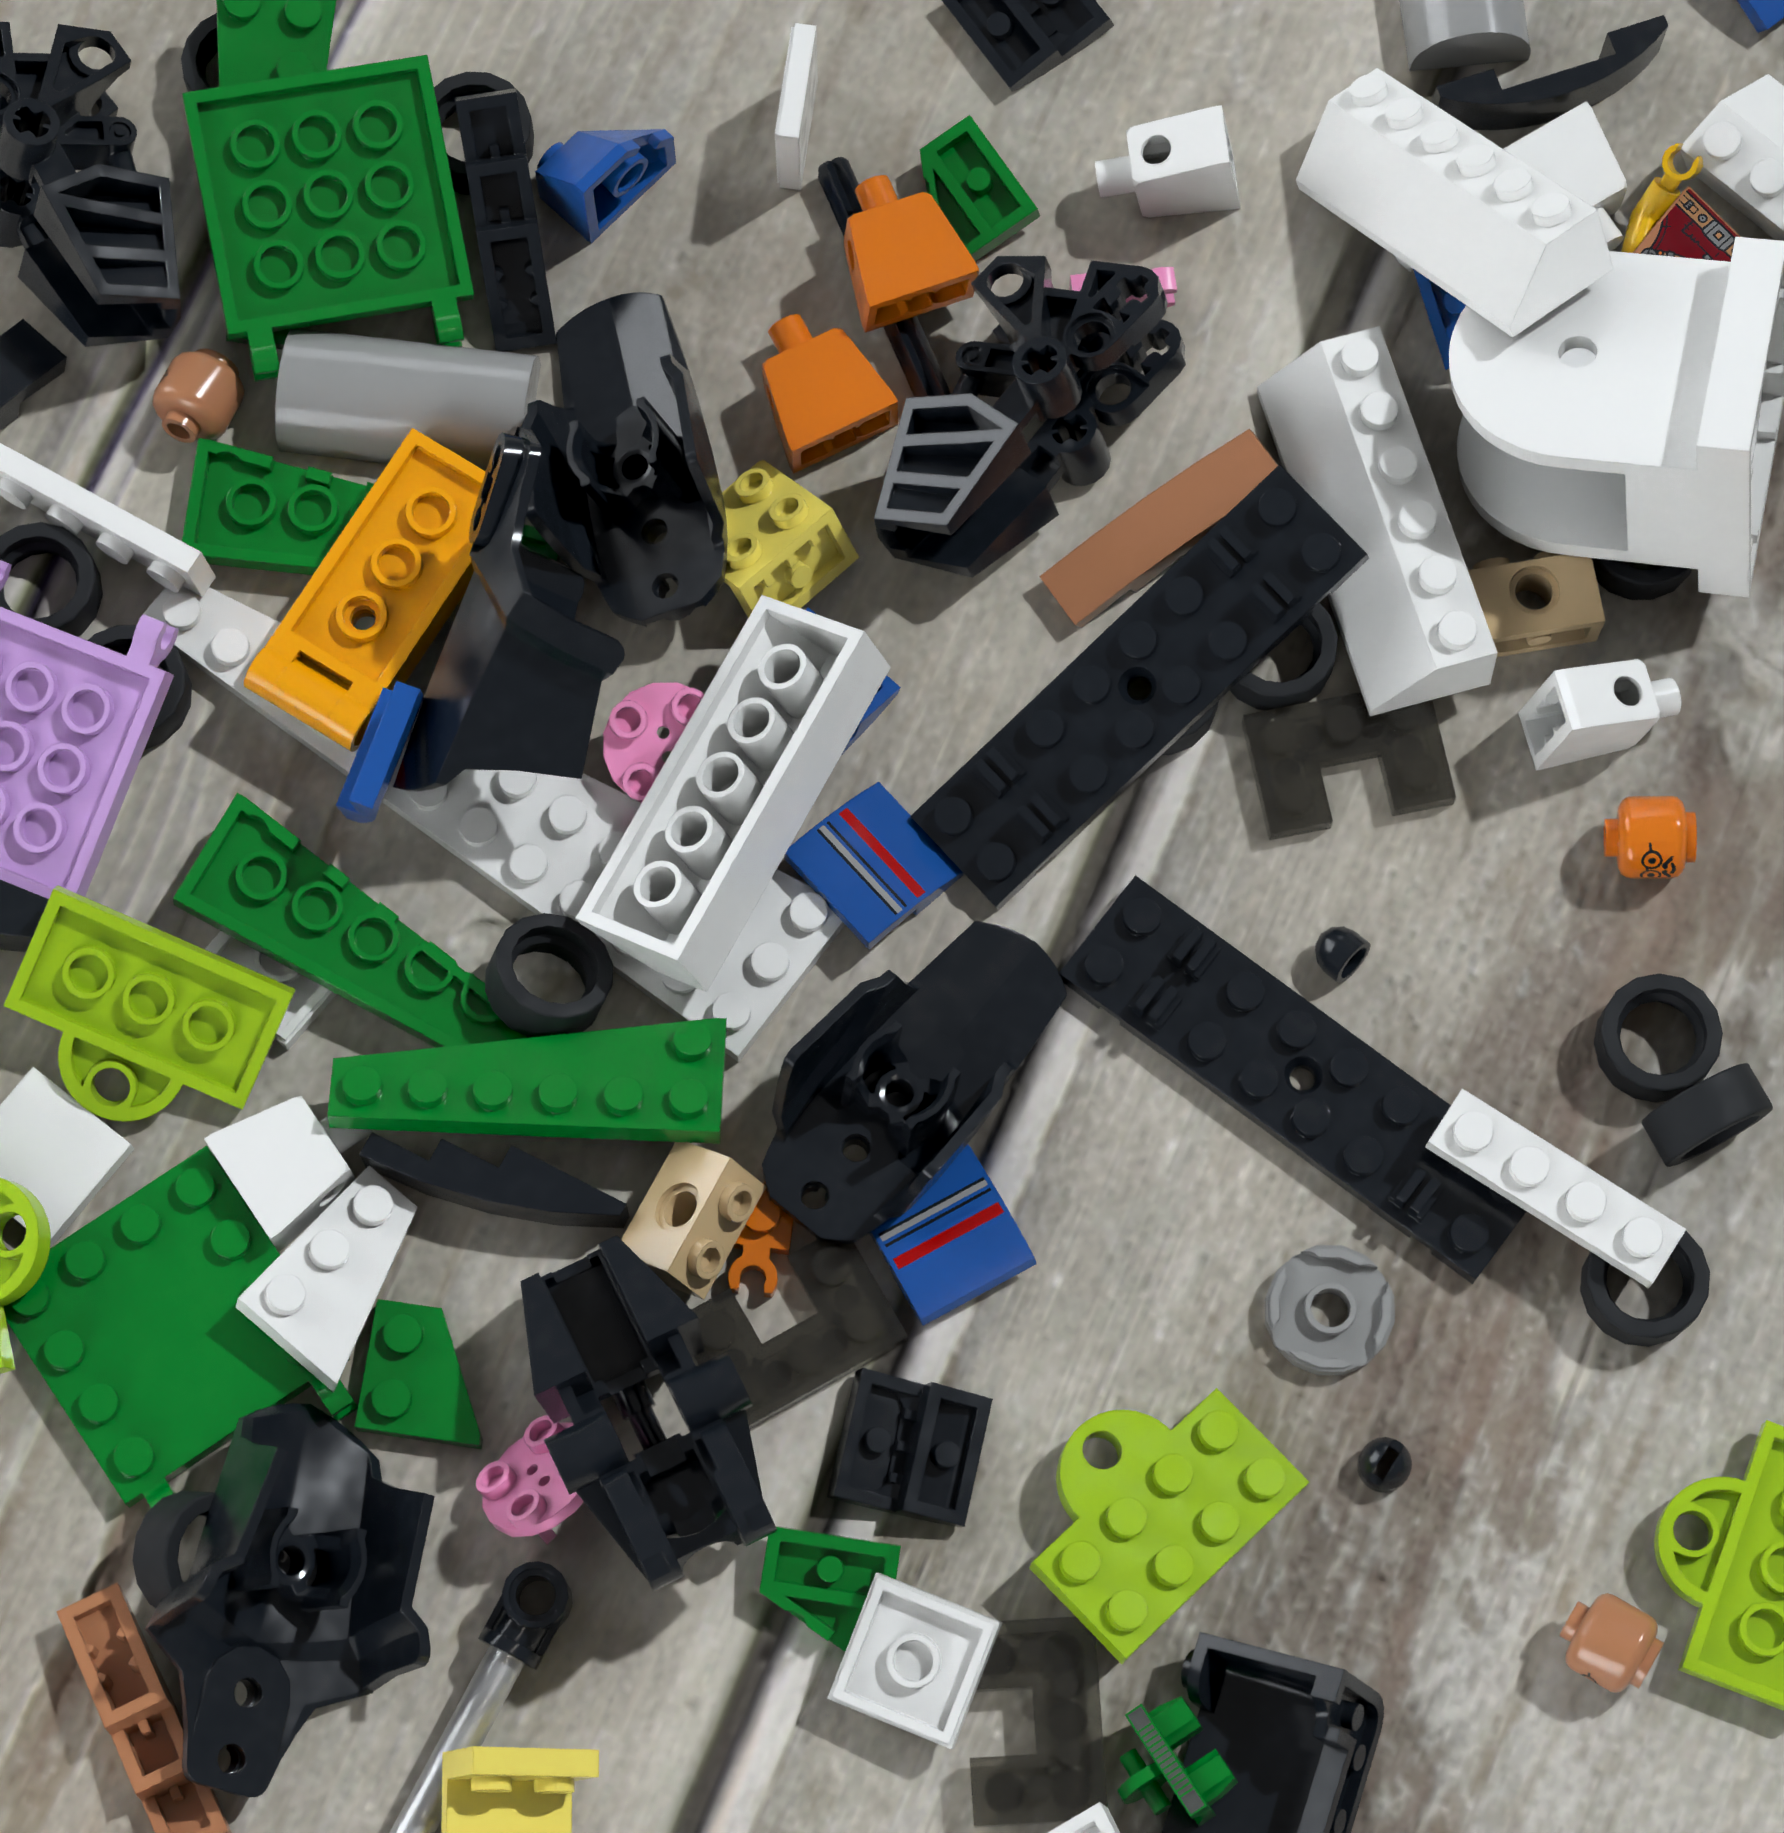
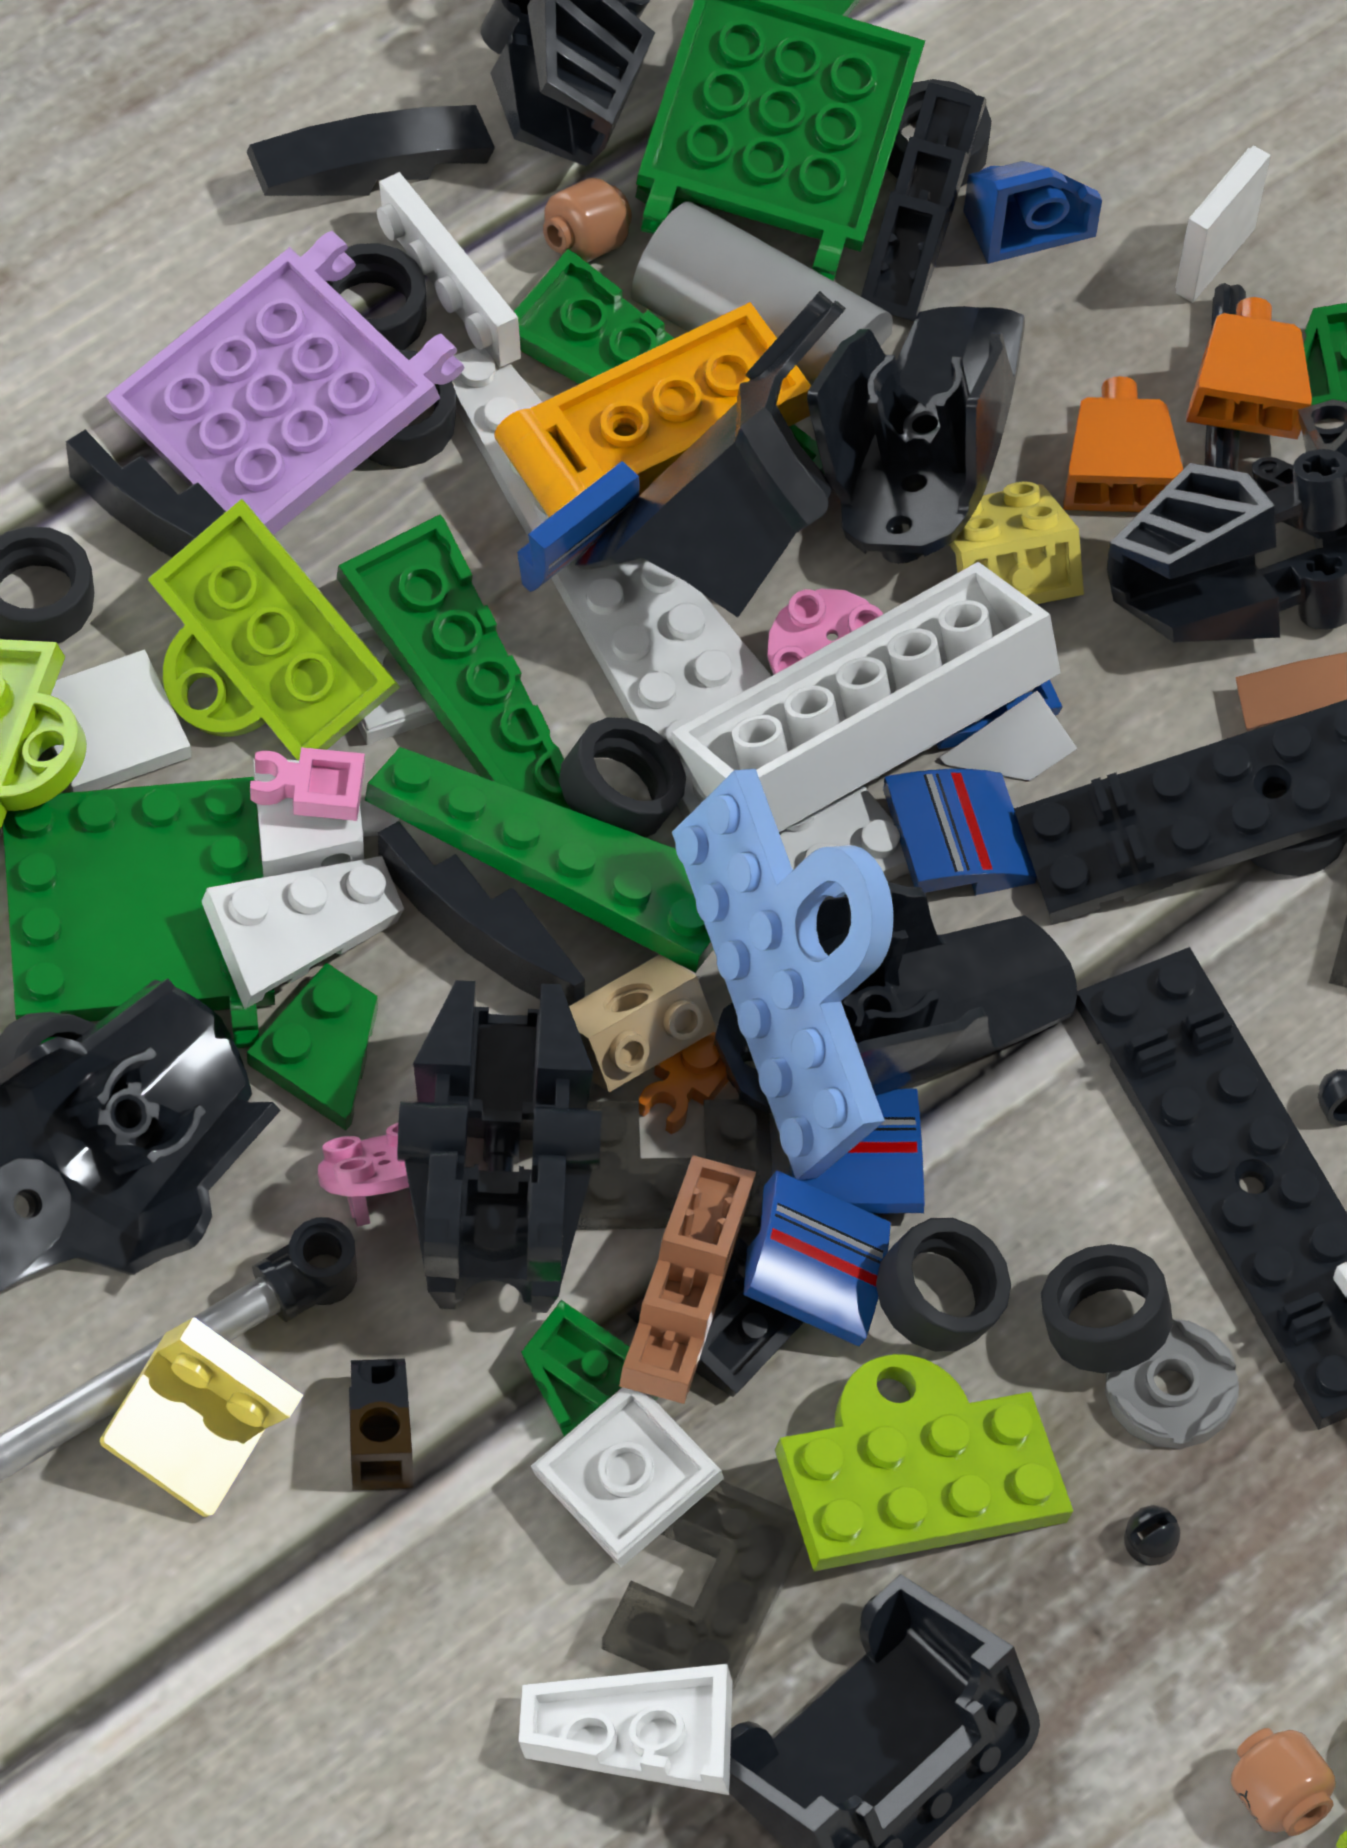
camera: 25 degrees right, 15 degrees down
green hips [1117,1696,1238,1827] -> none
none -> bright pink plate [250,747,365,821]
none -> dark brown leg [349,1358,413,1491]
none -> nougat slope [619,1155,756,1404]
none -> light blue plate [672,769,893,1180]
none -> blue slope [744,1170,891,1347]
none -> black tyre [876,1218,1011,1352]
none -> white sticker [940,691,1078,781]
none -> black tyre [1041,1244,1173,1374]

